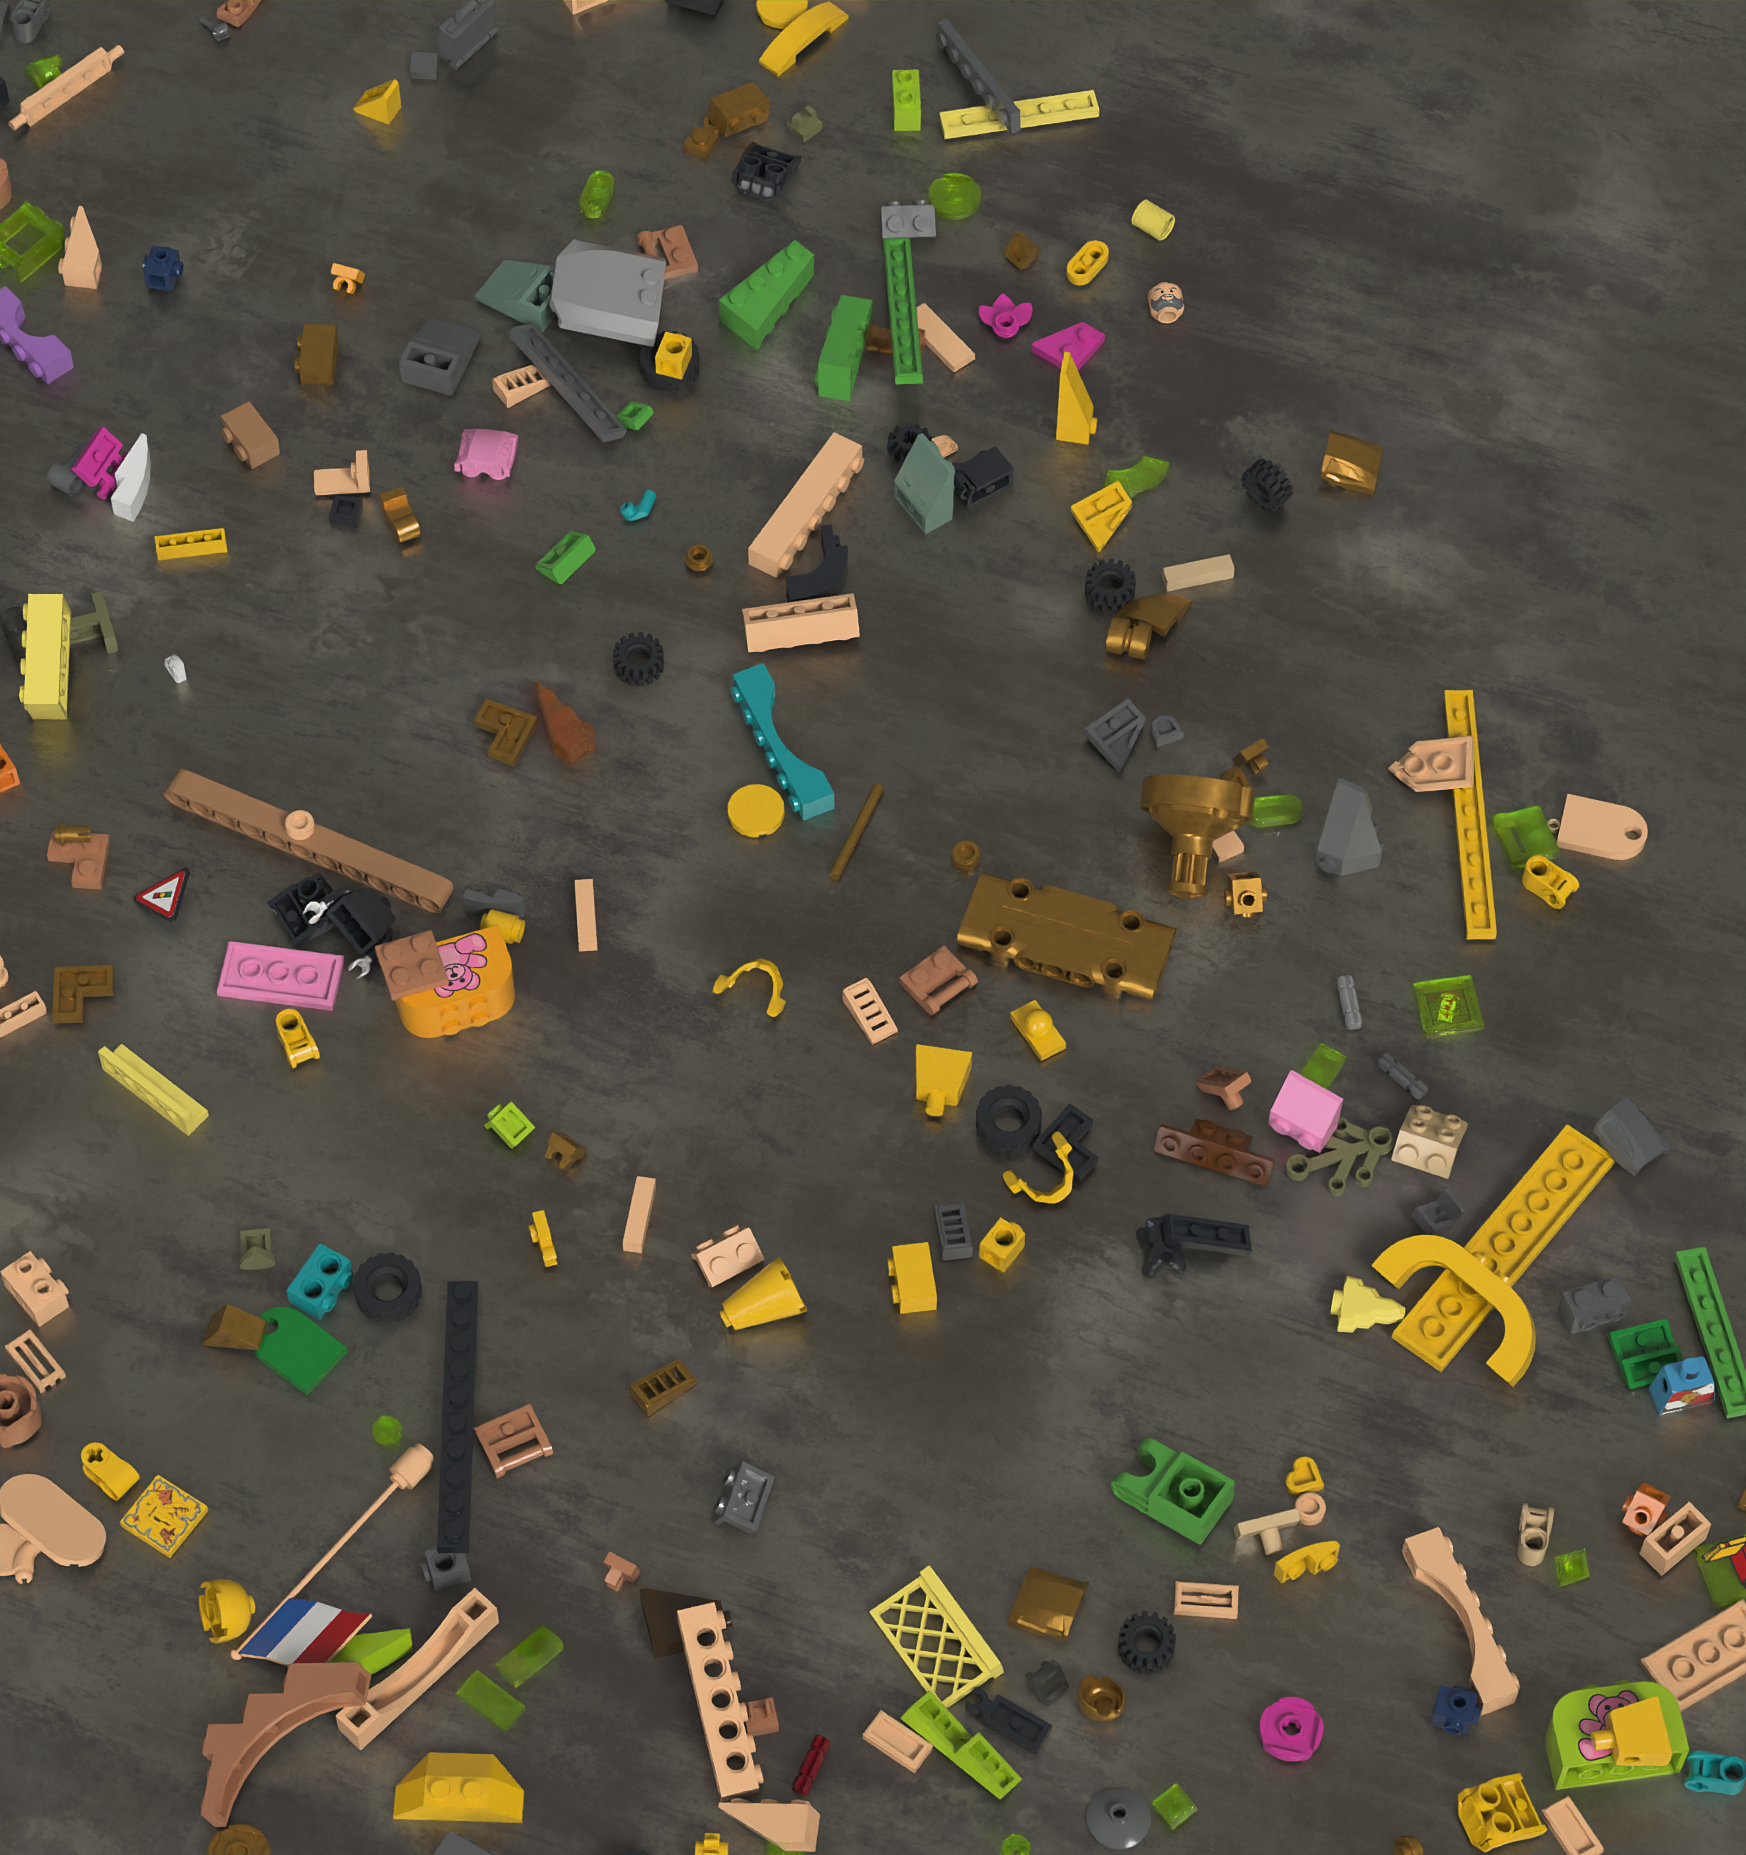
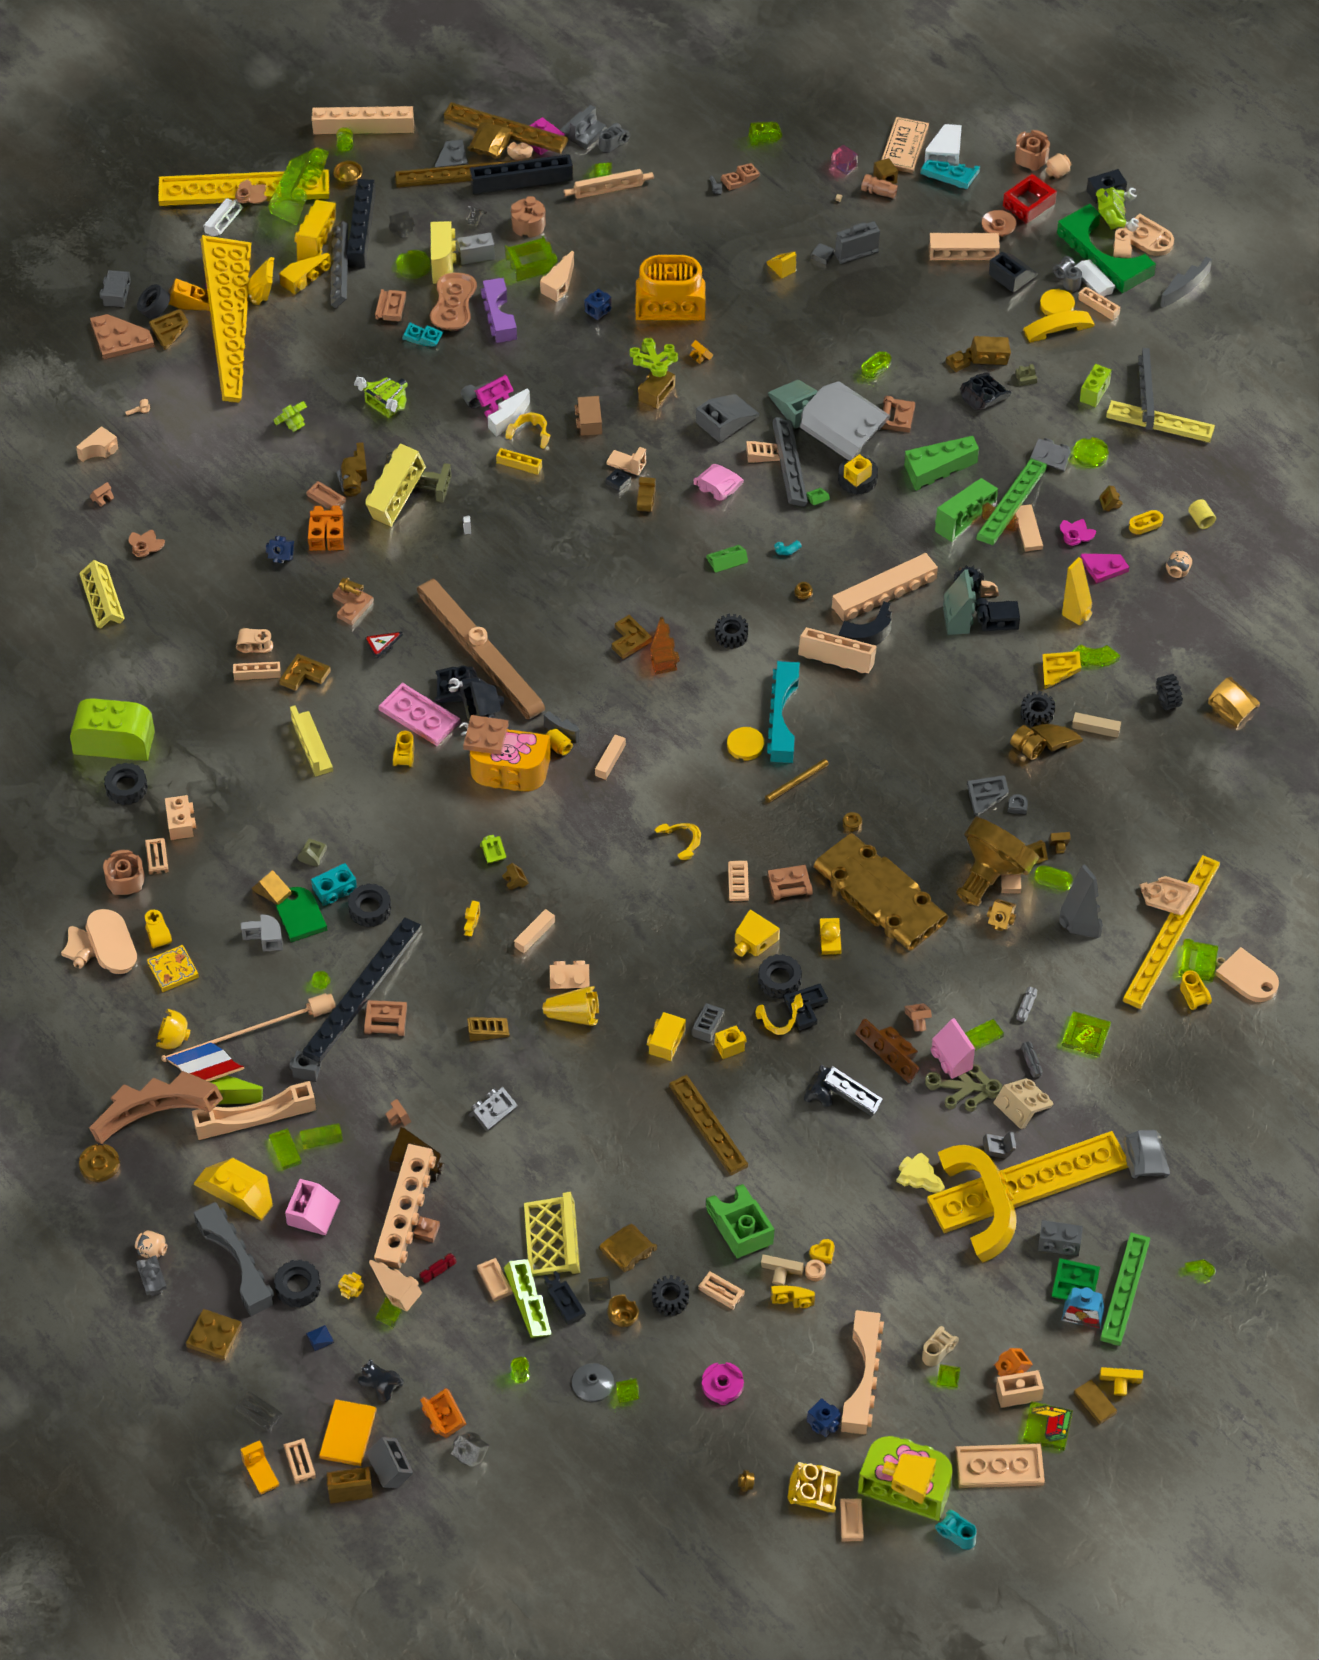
camera: 30 degrees right, 5 degrees down
none -> light grey brick [241,915,283,951]
none -> bright pink slope [285,1179,340,1236]
none -> yellow helmet [506,412,550,449]
none -> lime plant [630,338,678,377]
none -> light orange brick [636,255,705,320]
none -> pearl gold tile [669,1074,748,1176]

